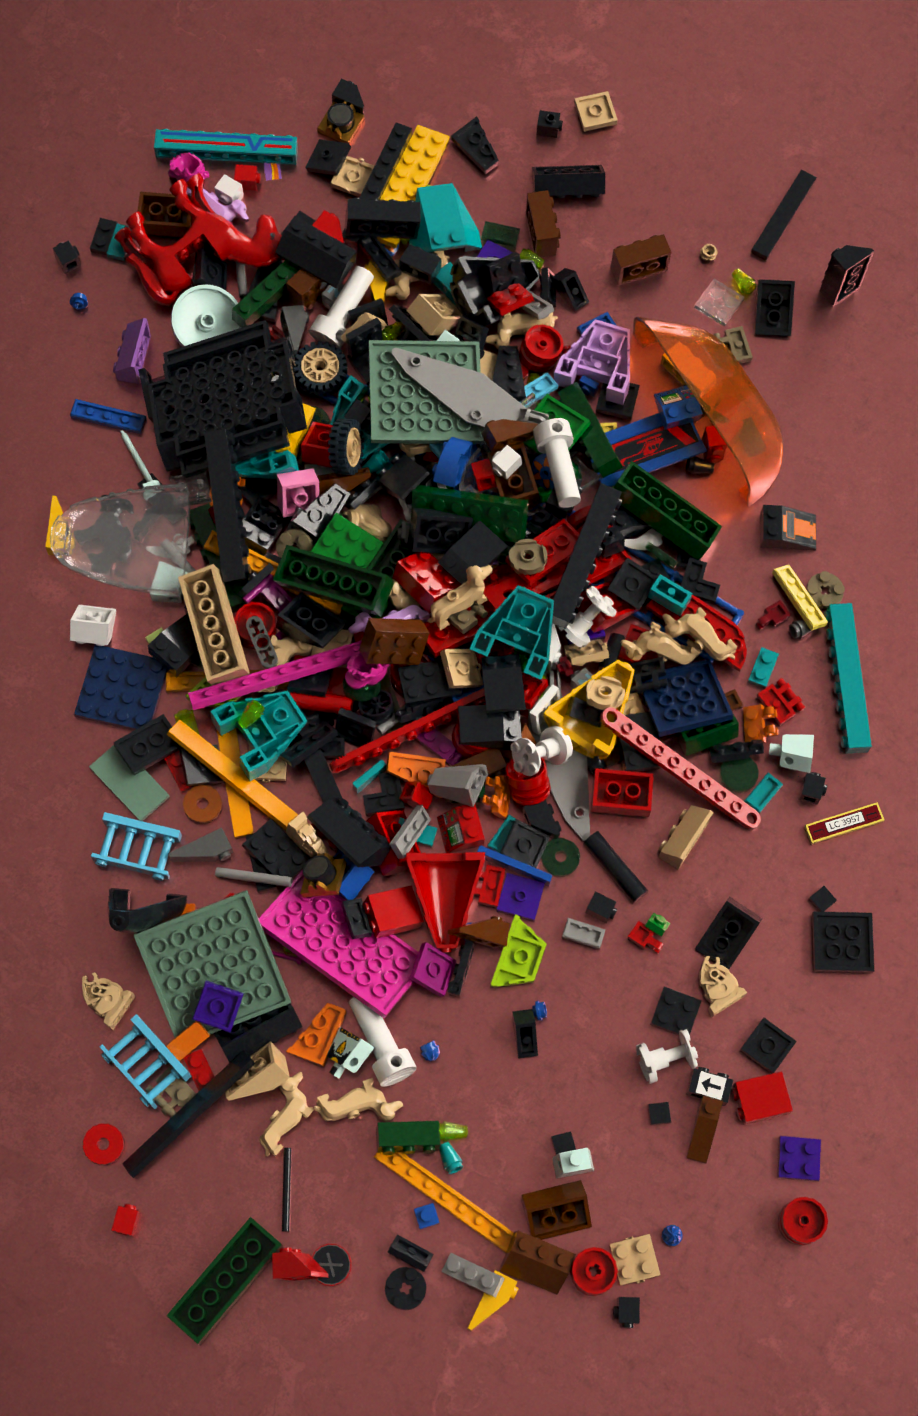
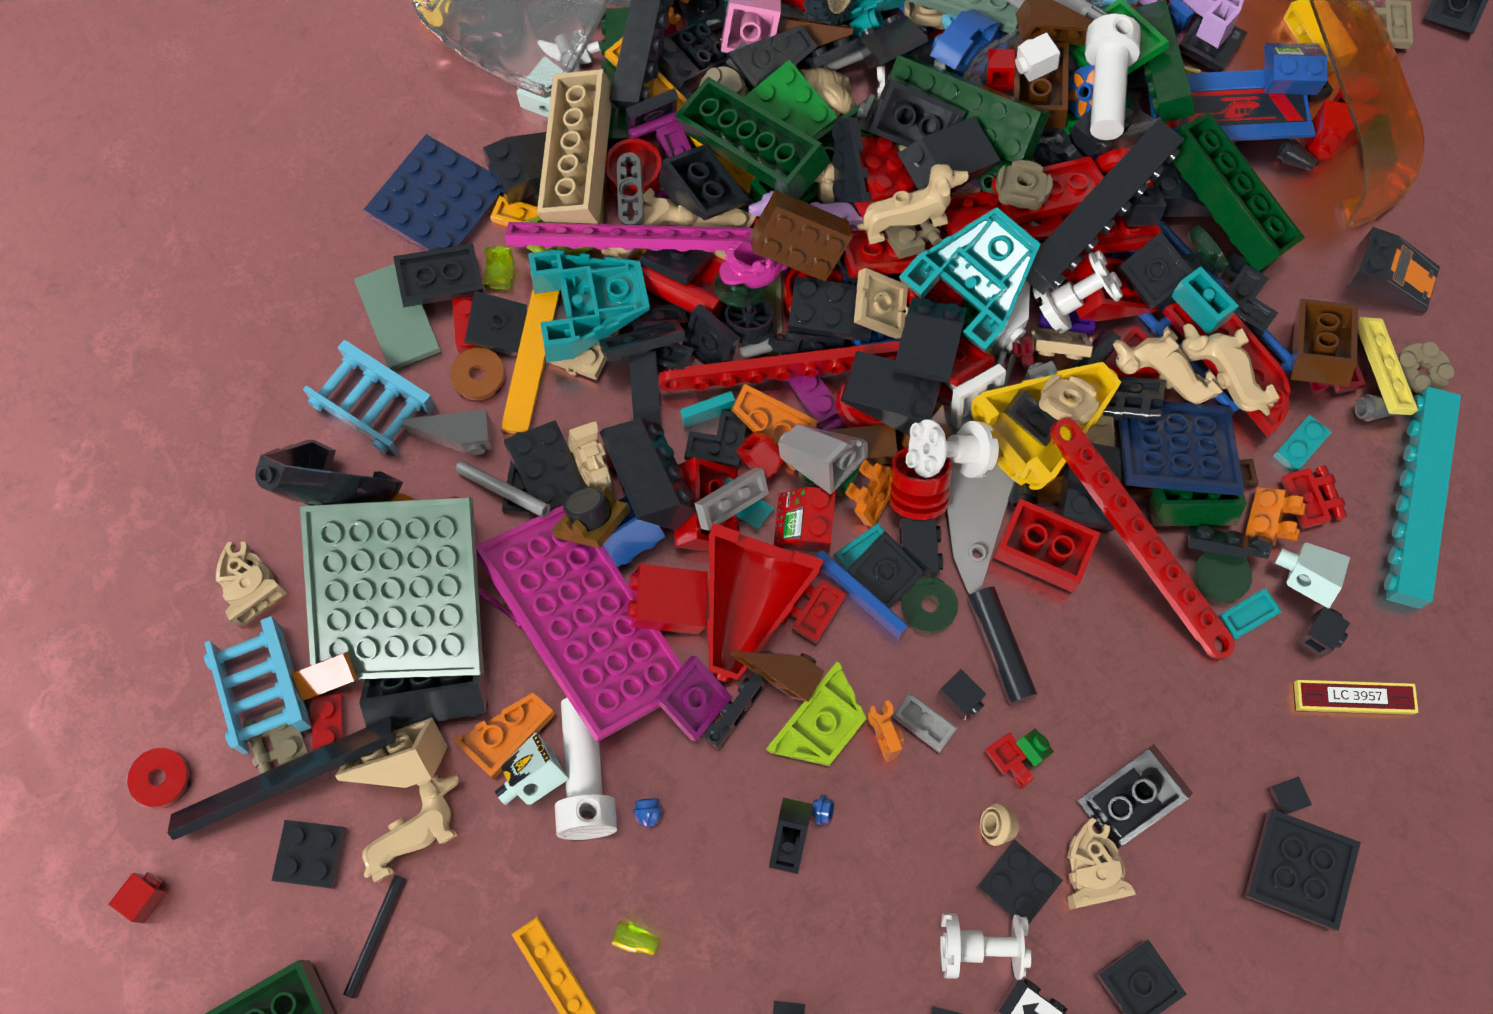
camera: 25 degrees right, 0 degrees up
white slope [70,605,116,646] -> none
light orange tile [167,720,298,830] -> none
dark purple plate [192,980,244,1033] -> none
clear neon green cone [238,700,265,729] -> none
tan animal [314,1078,403,1122] -> none
black plate [341,898,372,939] -> none
dark green brick [376,1121,440,1155] -> none
teal cone [439,1142,463,1174] -> none
dark purple plate [497,873,545,921] -> none
white bar [624,528,663,550] -> none
tan slope [658,805,714,869] -> none
none -> black plate [271,820,347,889]
none -> black wing [832,117,873,202]
none -> orange plate [867,700,905,762]
none -> tan cone [980,803,1019,846]
none -> reddish brown brick [1291,299,1358,387]

